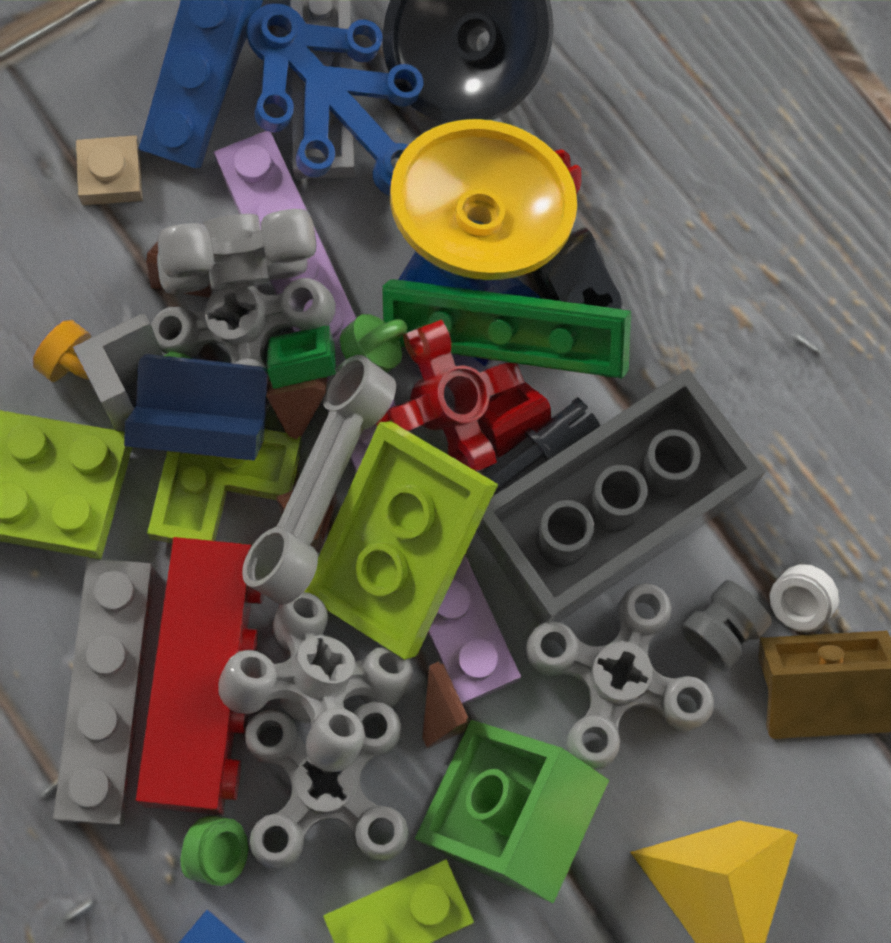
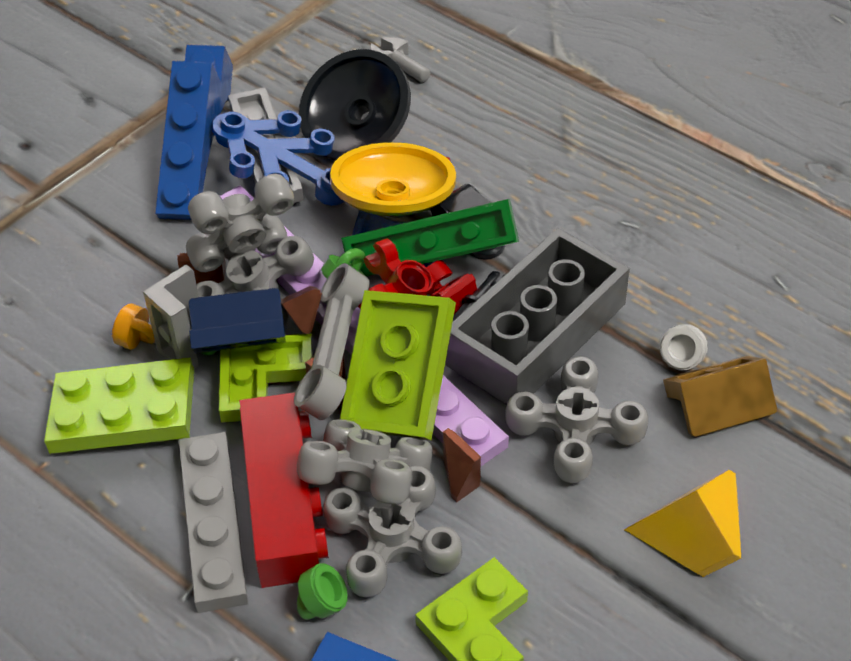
camera: 10 degrees left, 25 degrees down
tan plate [76,135,143,206] -> none
green tile [267,325,336,389] -> none
bright green slope [414,719,609,904] -> none
dark grey wheel [680,580,772,672] -> none

